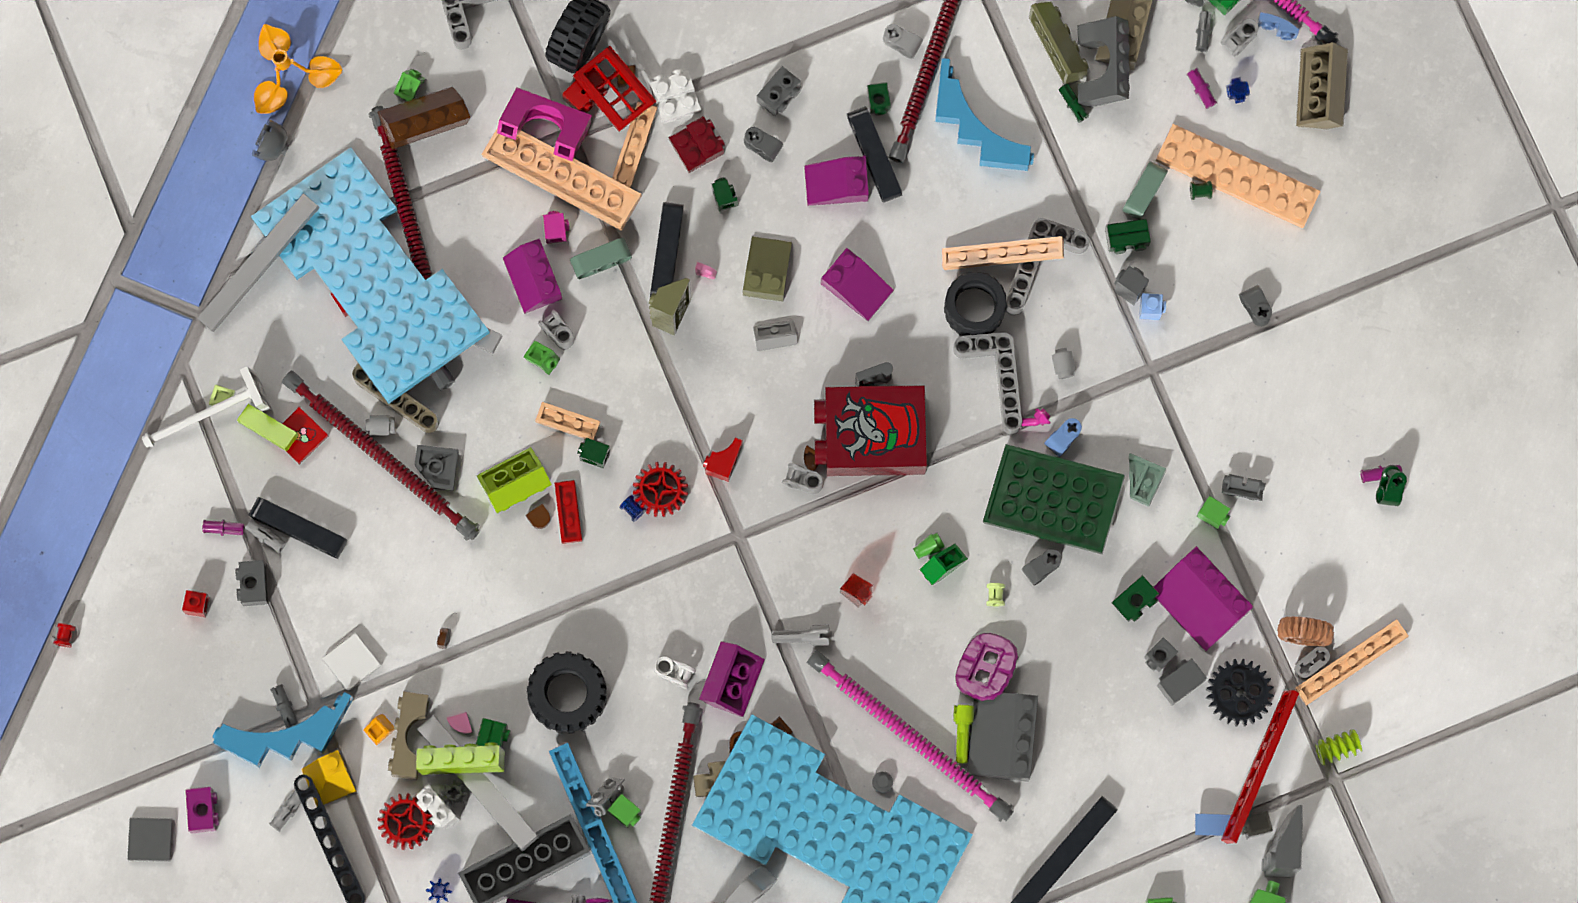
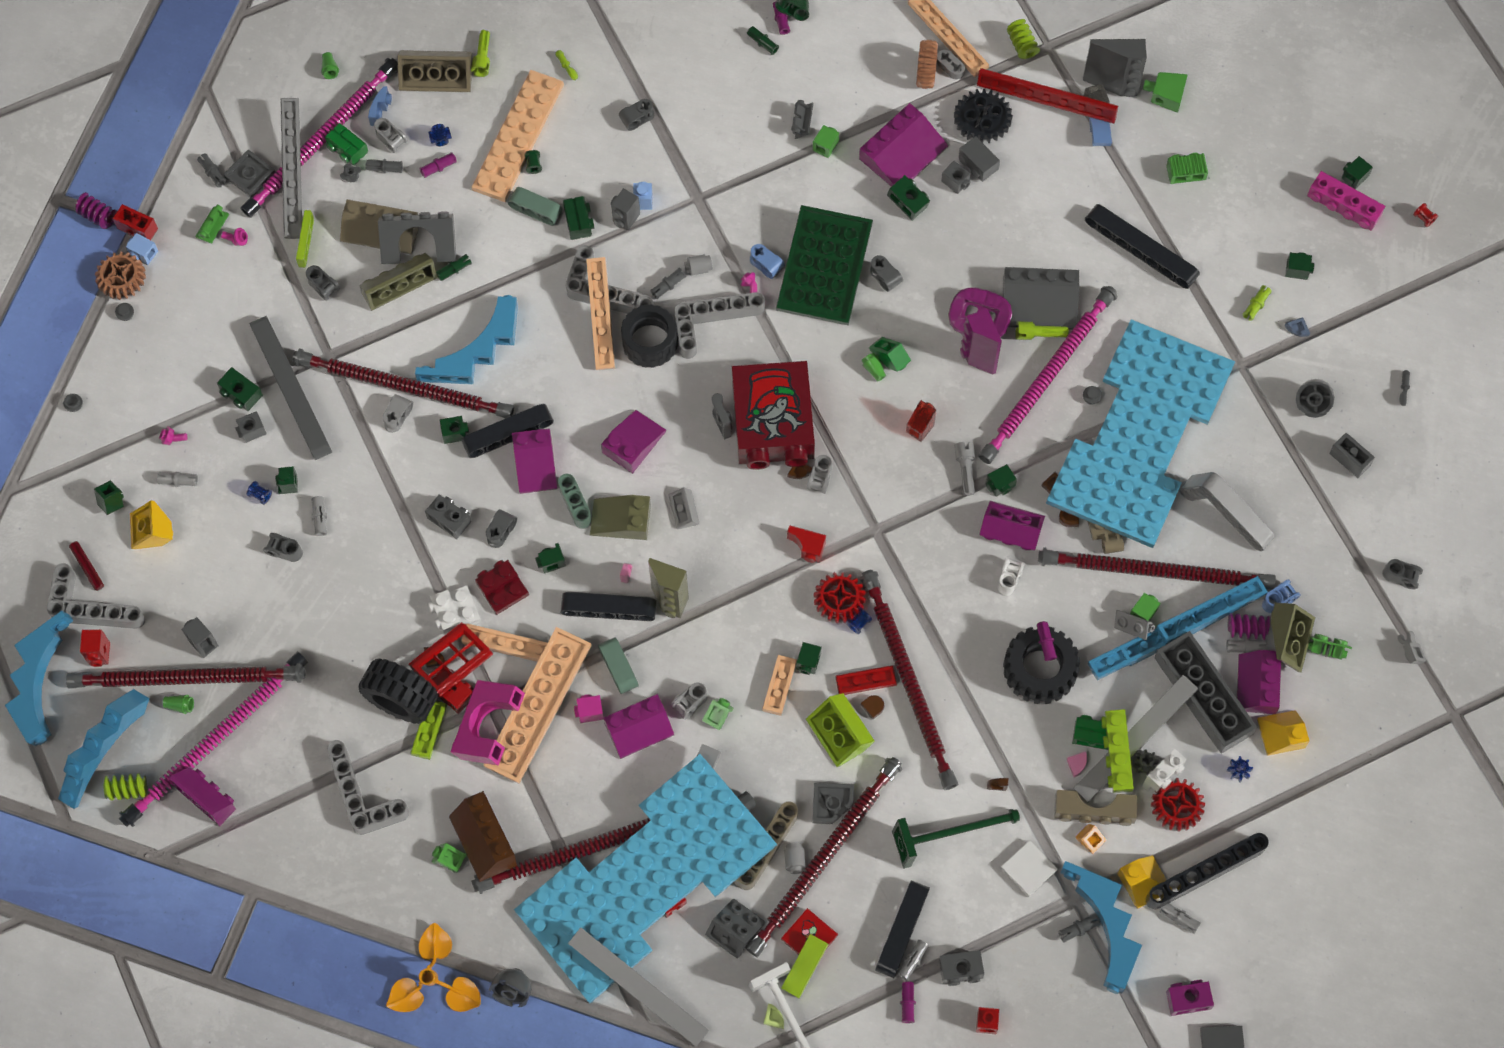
camera: 90 degrees left, 10 degrees down
yellowish green bush [986,583,1005,607] -> none
sand green wing [1129,453,1166,507] -> none
none -> lime tile [410,701,447,760]
none -> lime piece [471,30,490,77]
none -> lime piece [555,50,578,80]
none -> sand green beam [558,473,591,529]
none -> dark grey pin [650,268,686,299]
none -> dark grey bracket [705,899,765,959]
none -> dark green axle [747,26,779,55]
none -> dark red hose [860,570,959,790]
none -> dark green tile [892,809,1020,869]
none -> magenta slope [960,309,1002,375]
none -> dark green brick [985,464,1017,497]
none -> magenta axle [1036,621,1057,661]

